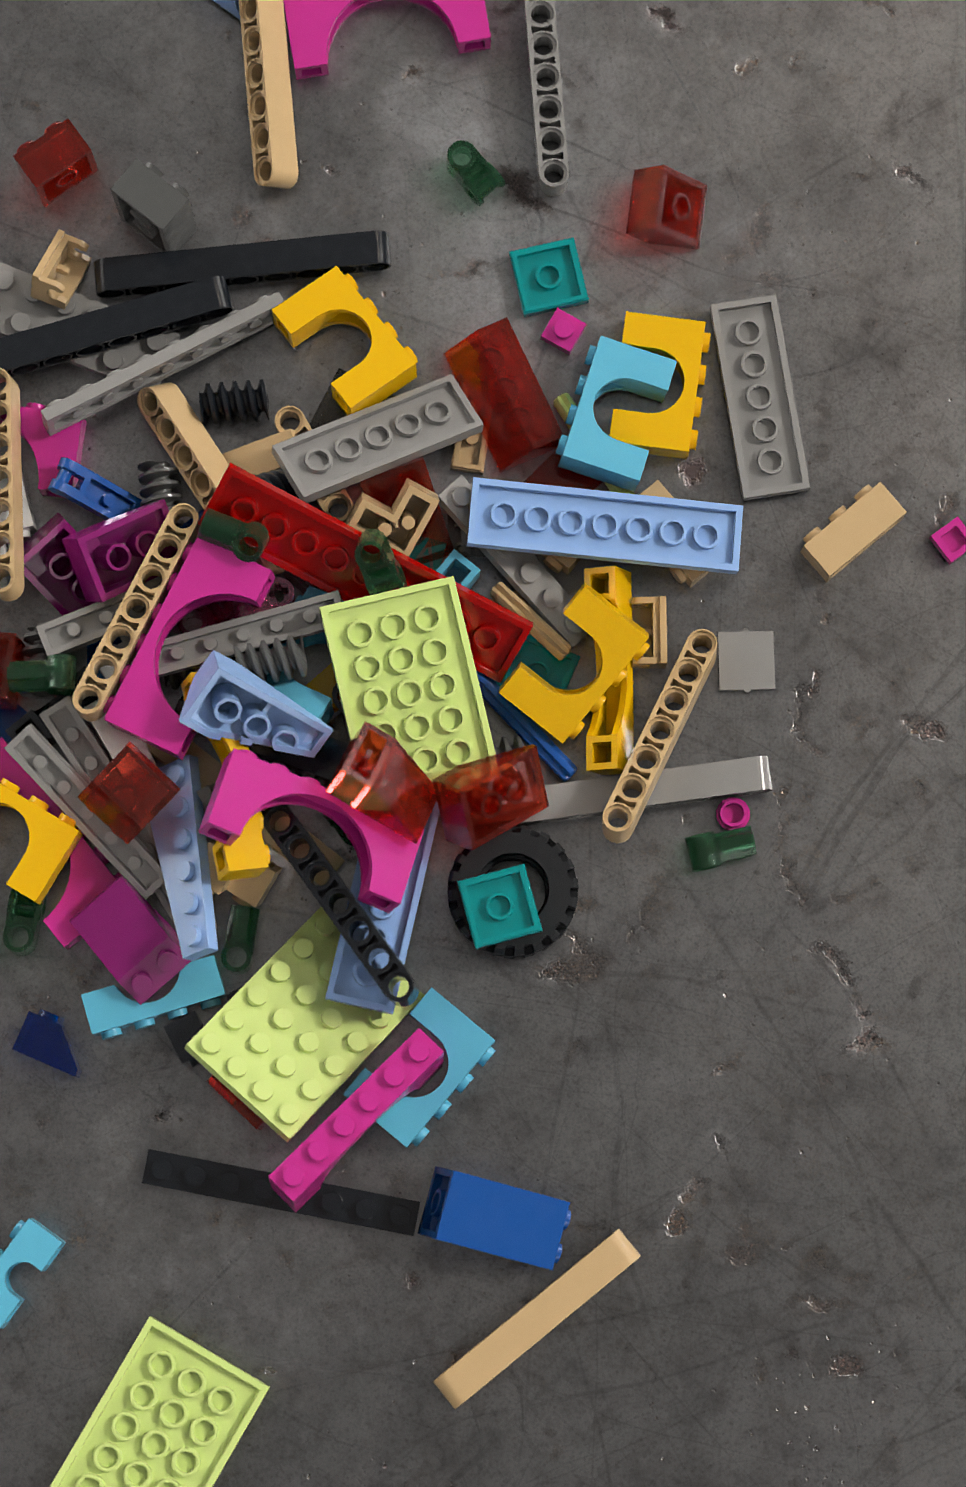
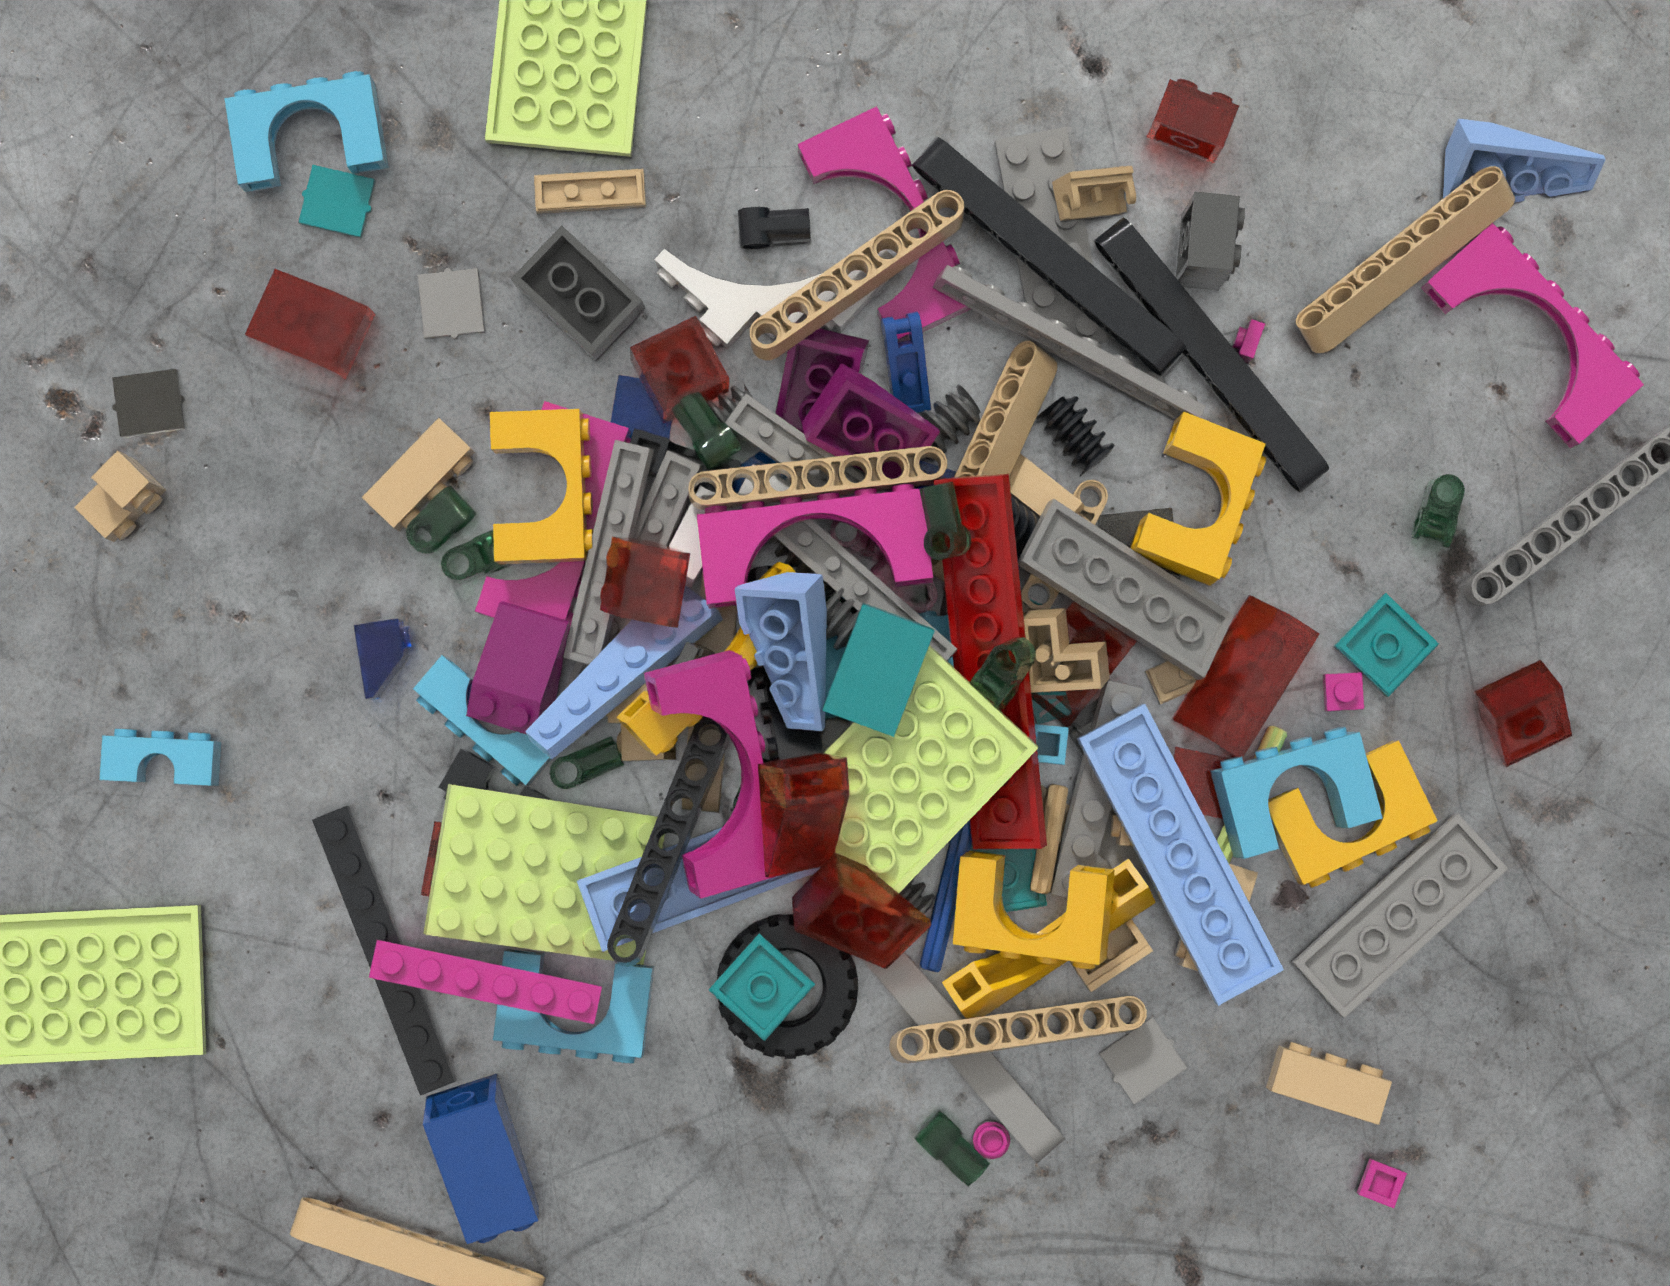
camera: 60 degrees right, 5 degrees up
none -> teal tile [822,603,935,737]
none -> dark pink plate [1232,319,1265,364]

